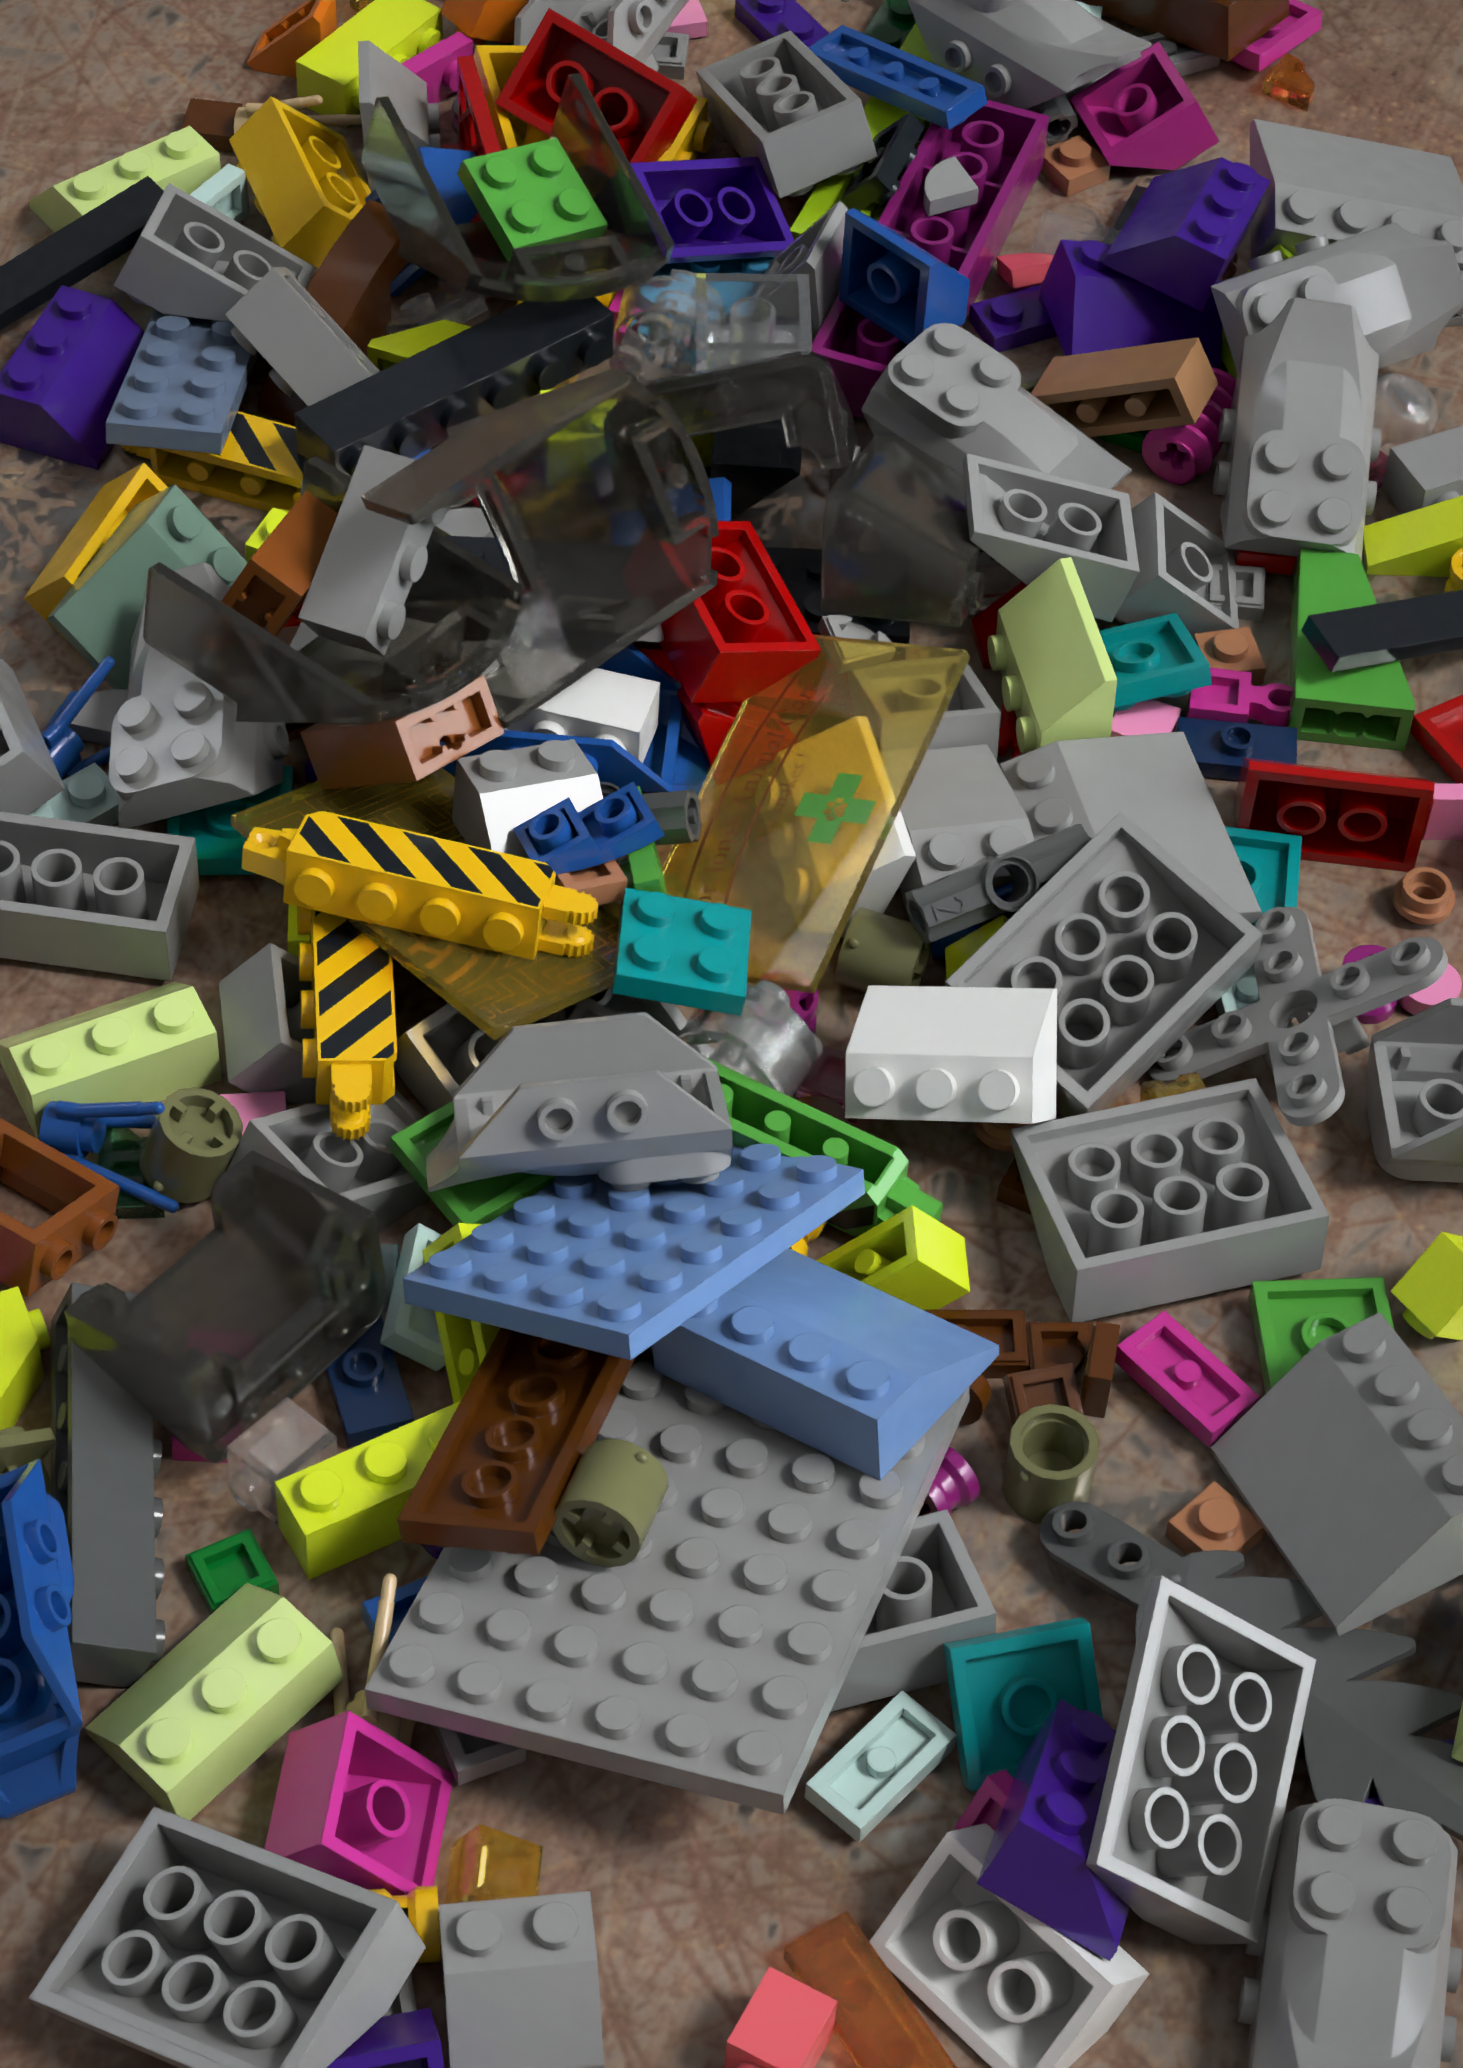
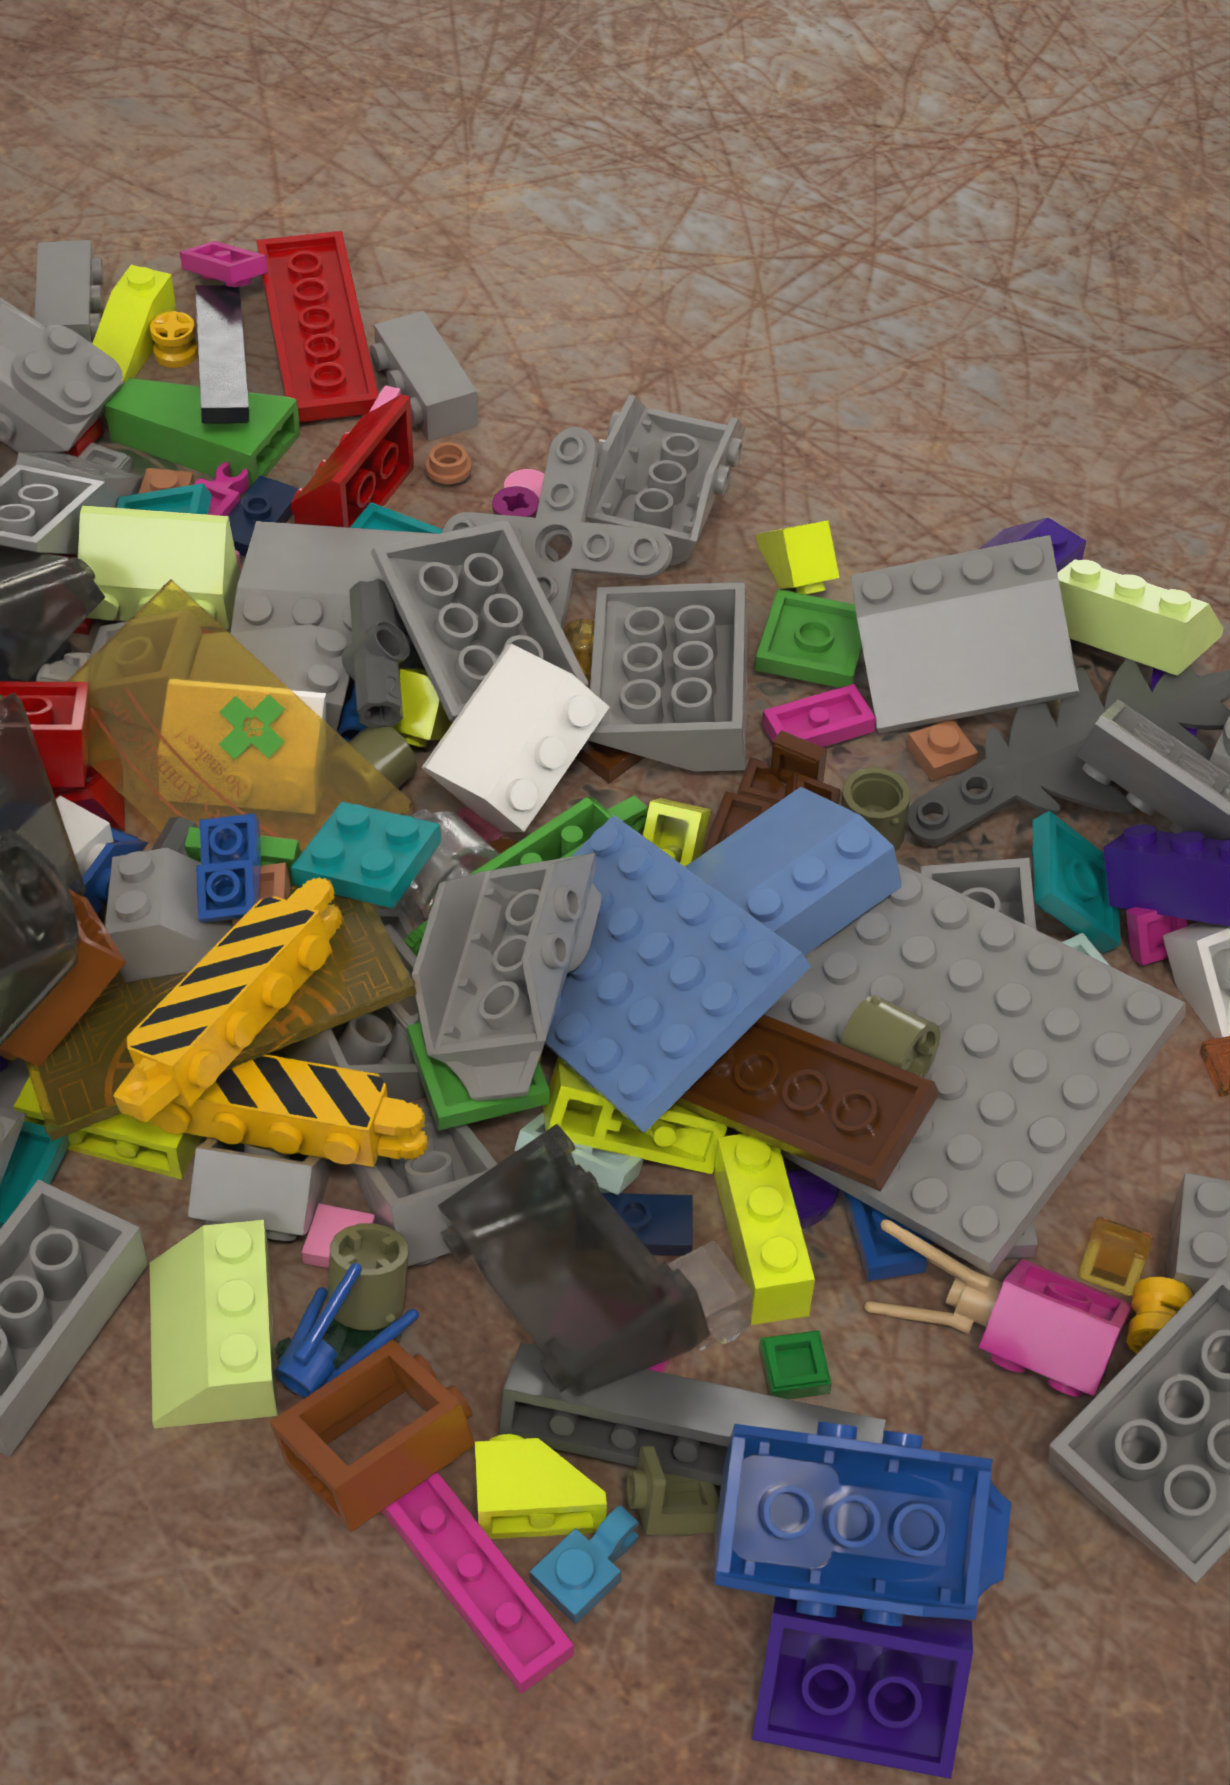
camera: 70 degrees left, 0 degrees up
yellowish green slope [85,1583,344,1820] -> none

